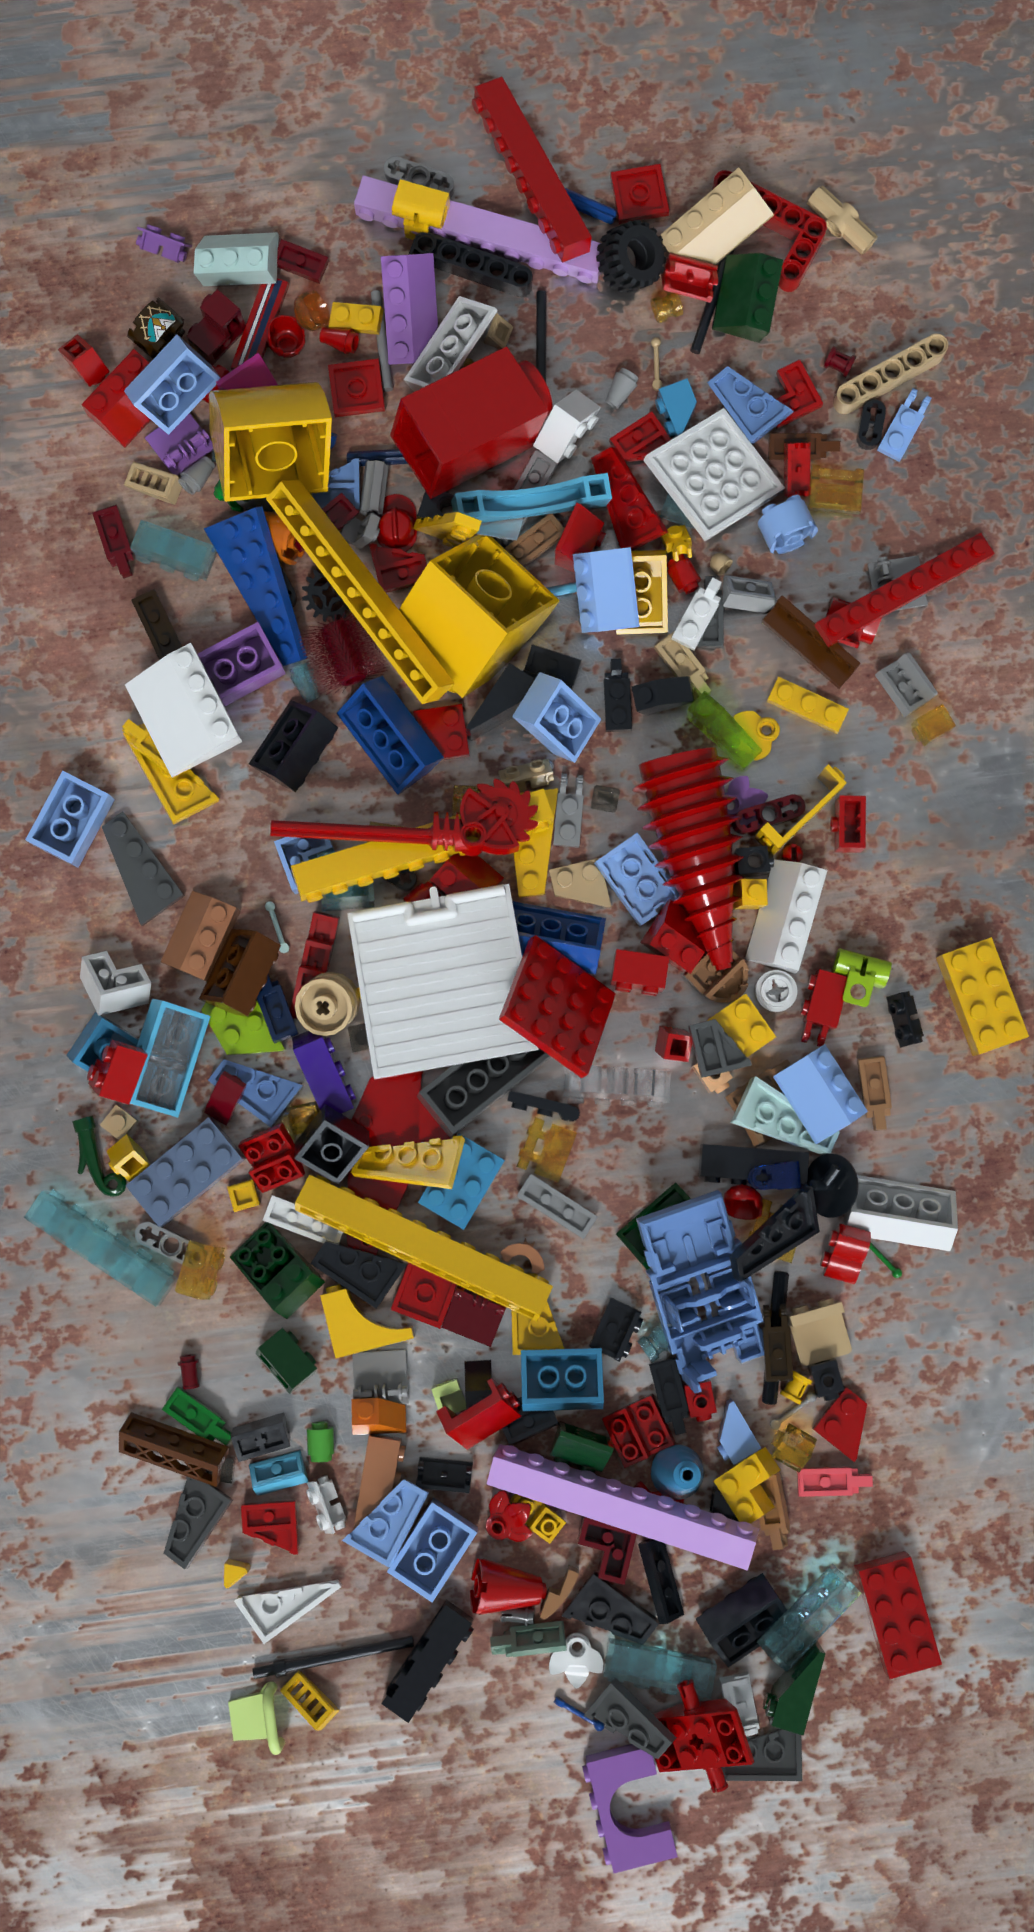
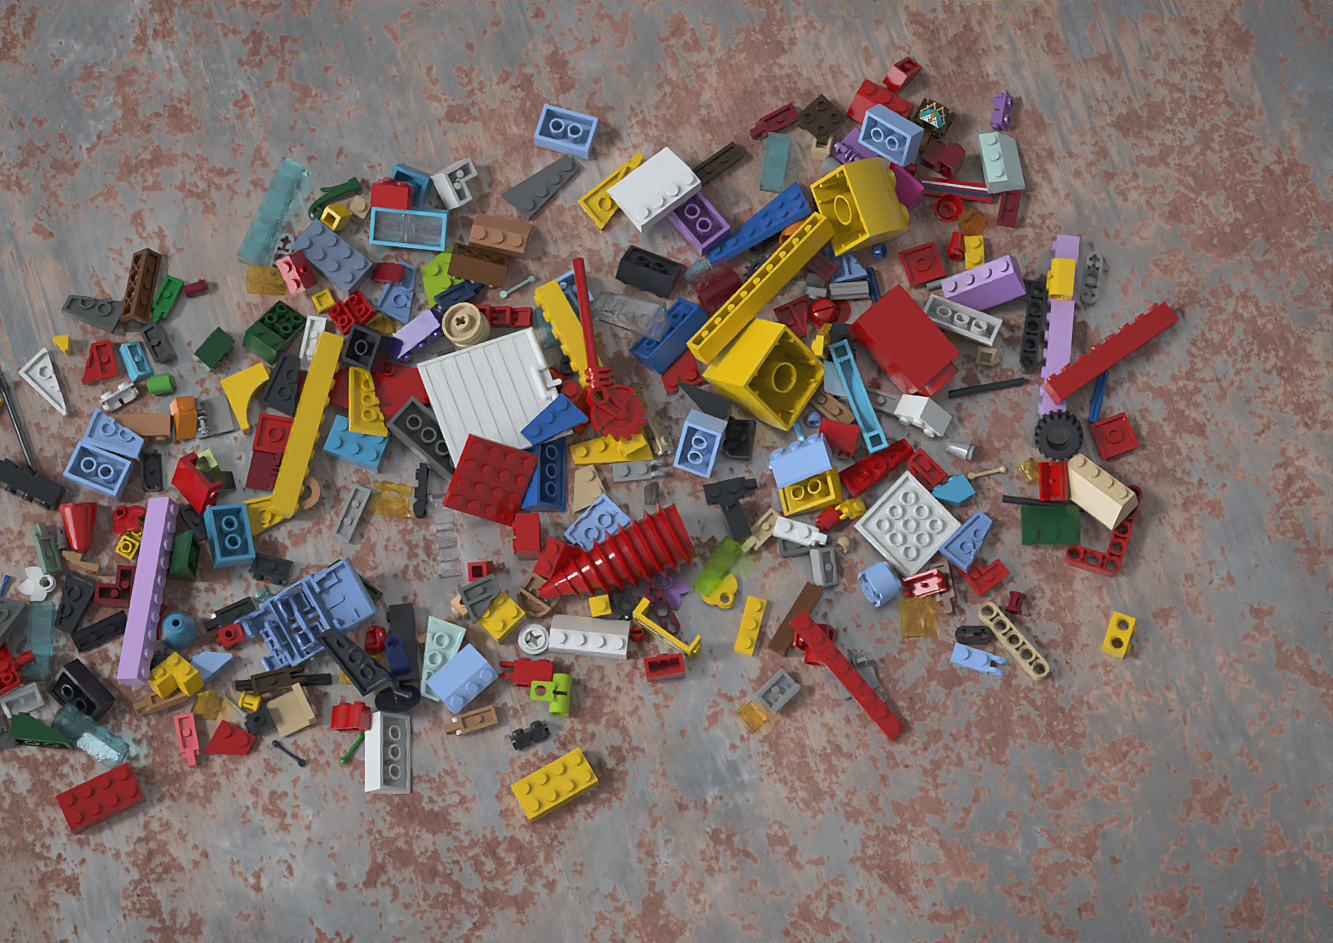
camera: 80 degrees right, 10 degrees down
red slope [602,1394,676,1468] -> none
tan piece [807,186,878,255] -> none
none -> black hinge [271,740,306,767]
none -> red brick [275,249,317,296]
none -> blue wing [520,393,589,447]
none -> clear wedge [591,291,670,341]
none -> dark brown hinge [795,93,848,143]
none -> medium blue hinge [807,411,822,427]
none -> yellow brick [1100,611,1138,659]

